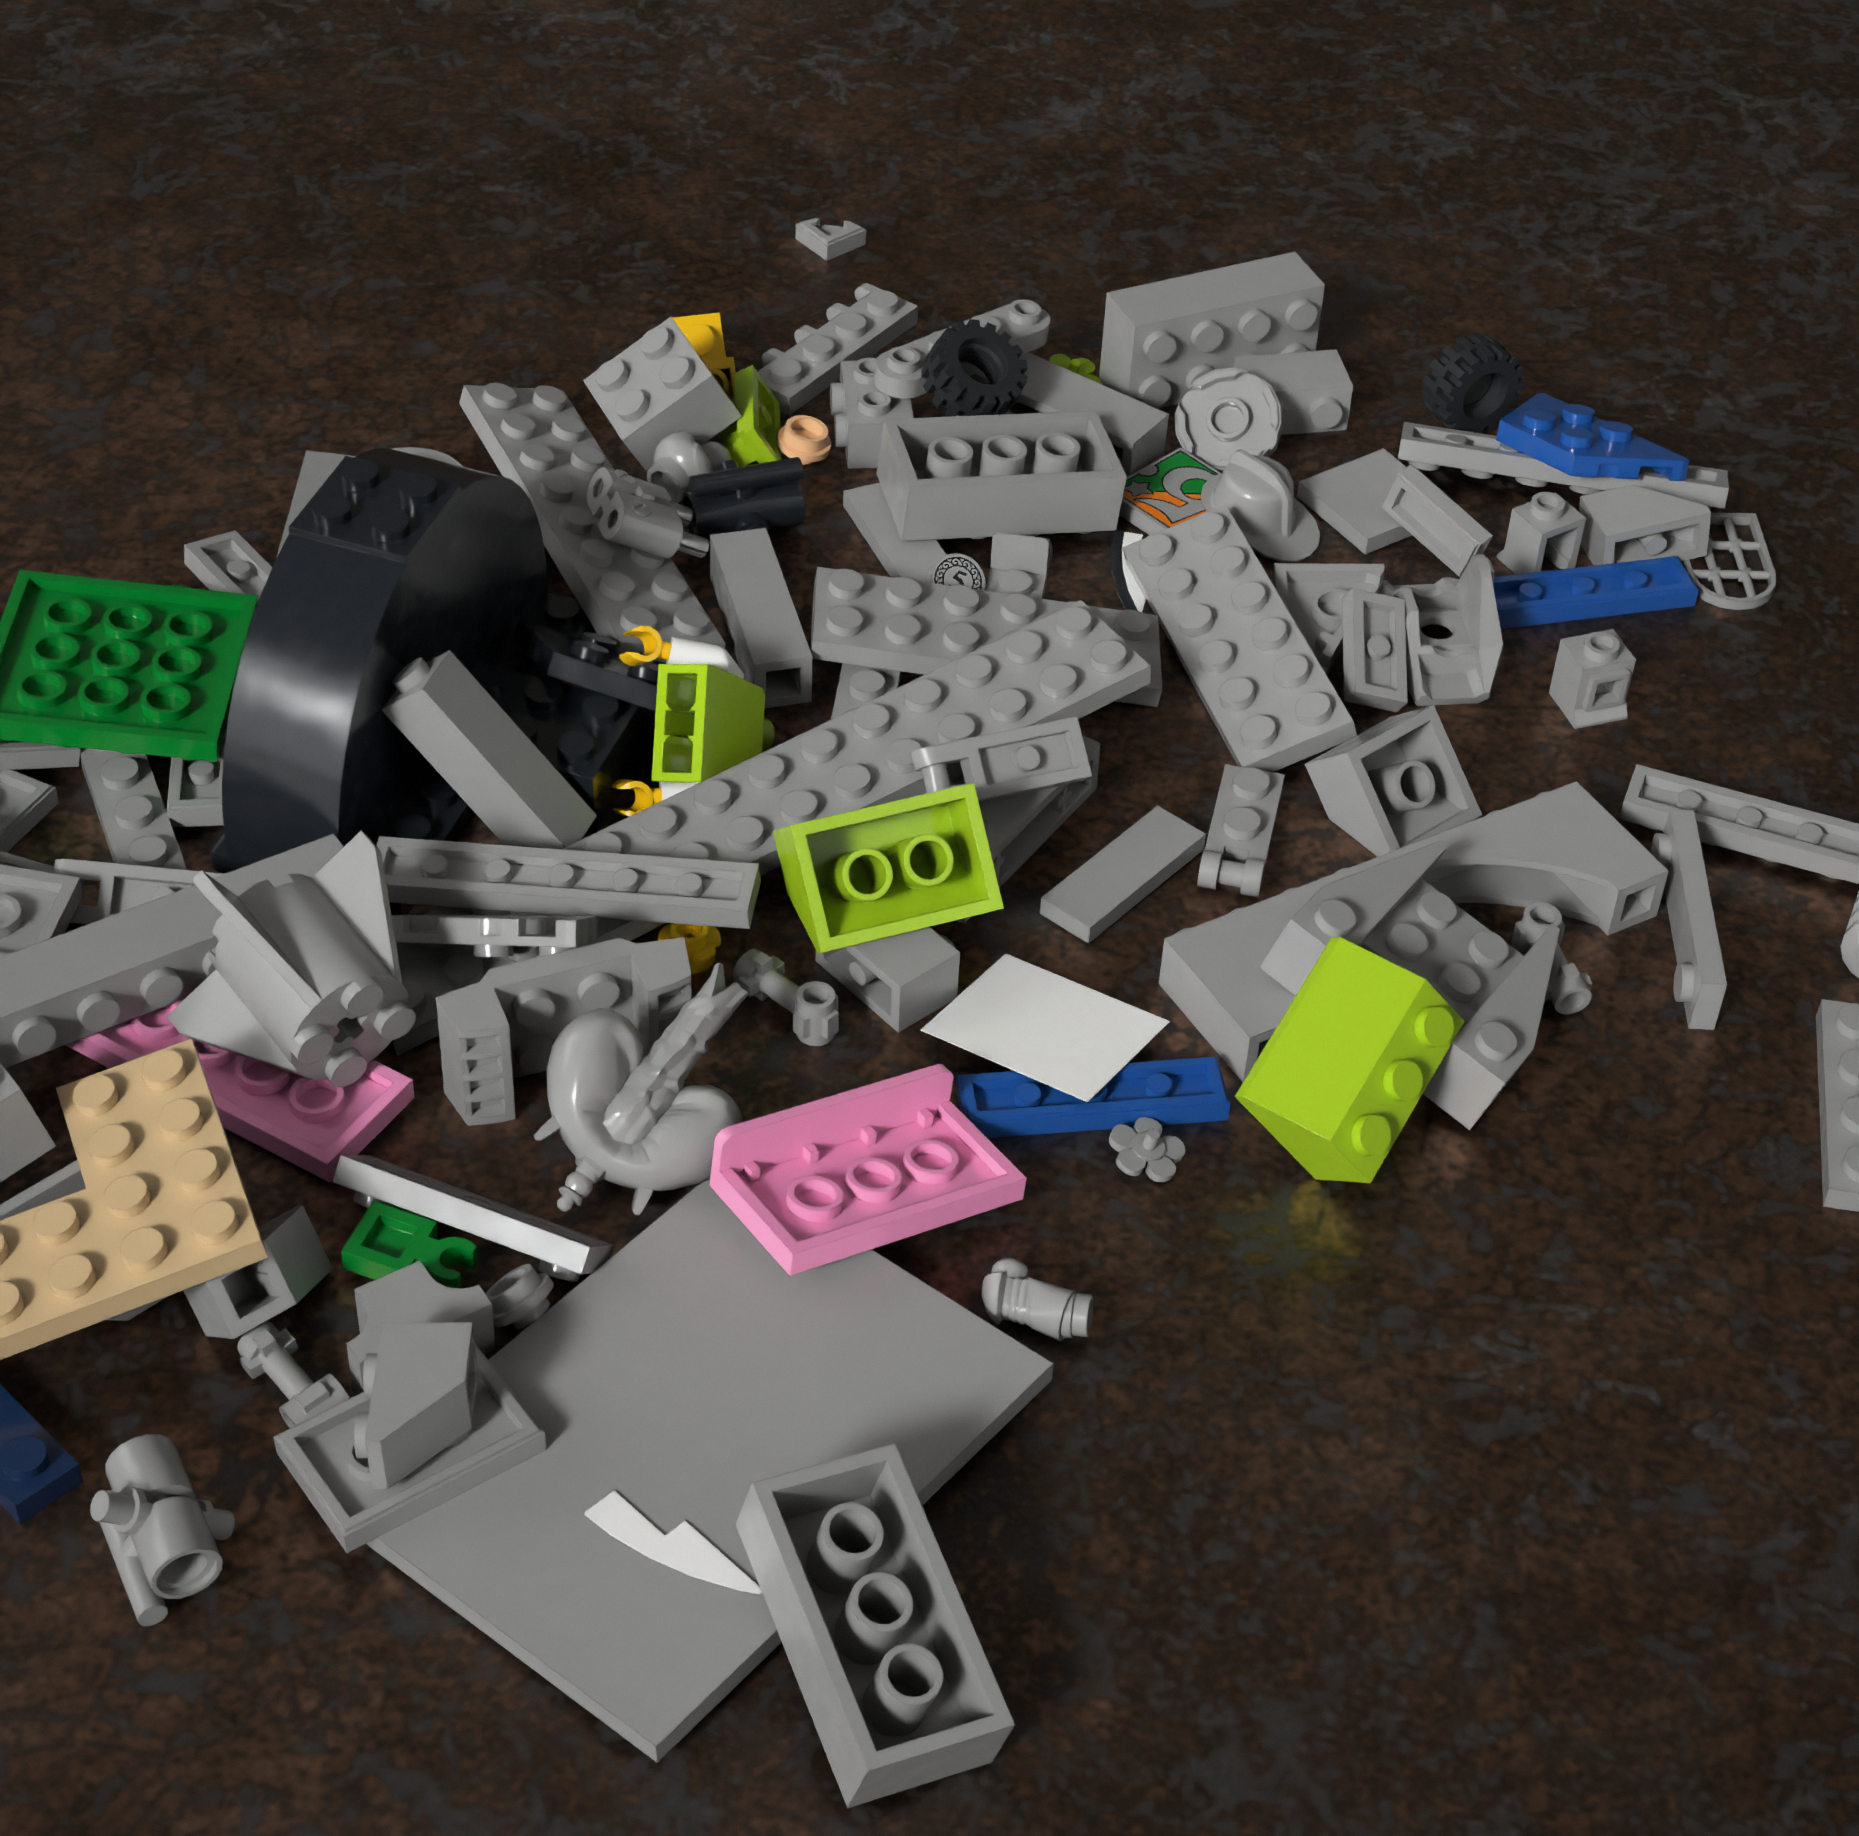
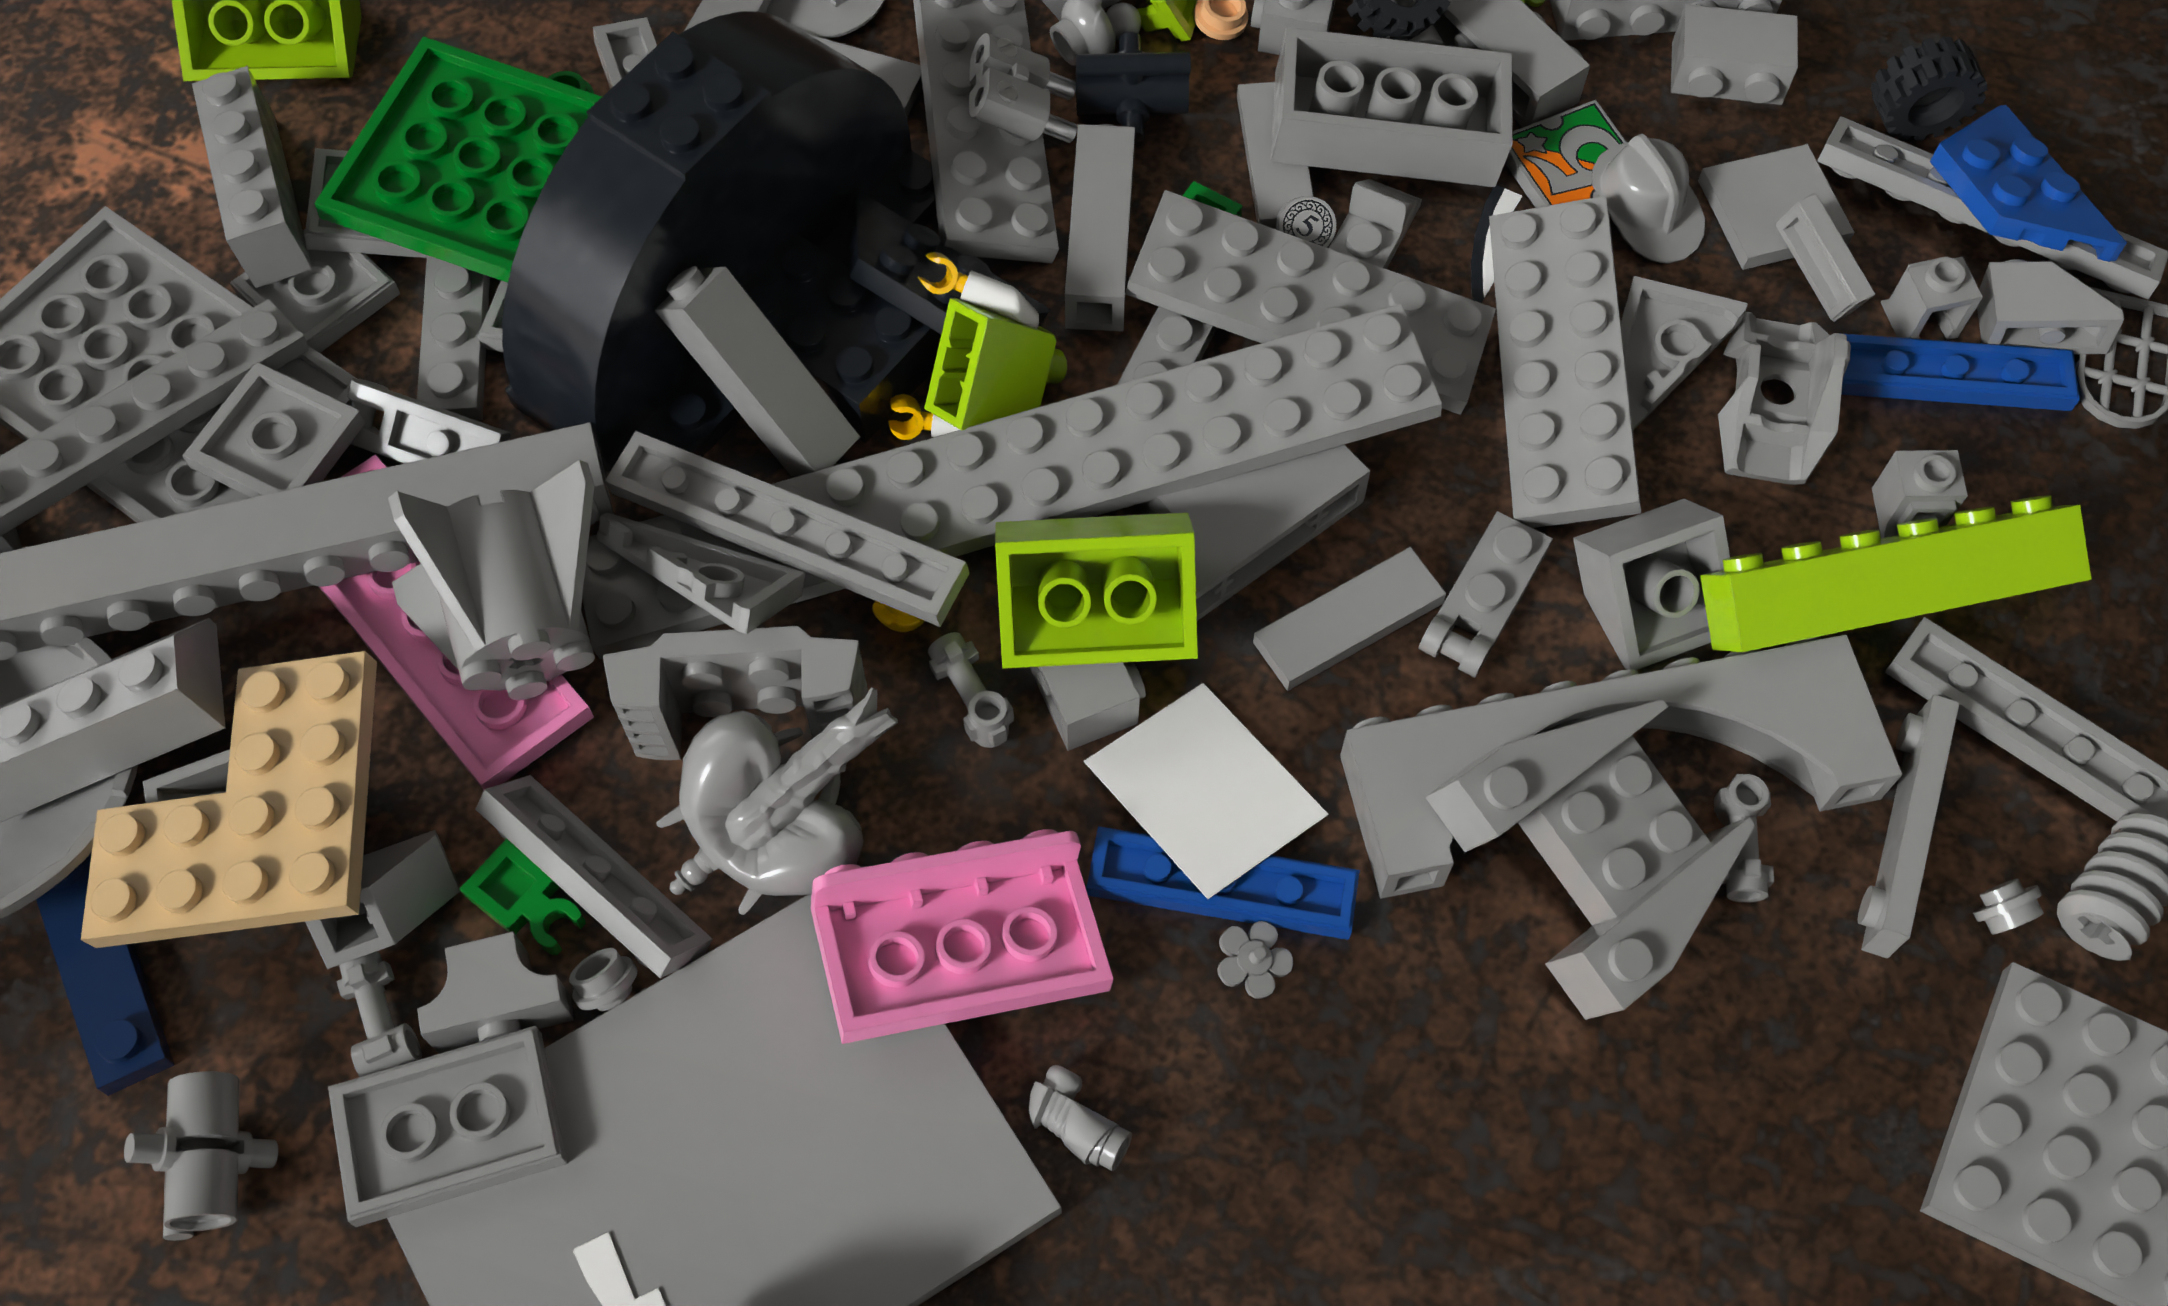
camera: 20 degrees right, 20 degrees up
light grey slope [354,1322,478,1489] -> none
light grey plate [911,716,1092,802] -> none
light grey tile [1175,367,1283,473] -> none
lime slope [1235,937,1465,1183] -> none
light grey plate [1342,588,1408,712] -> none
none -> lime brick [1700,495,2092,652]
none -> light grey plate [1973,878,2044,935]

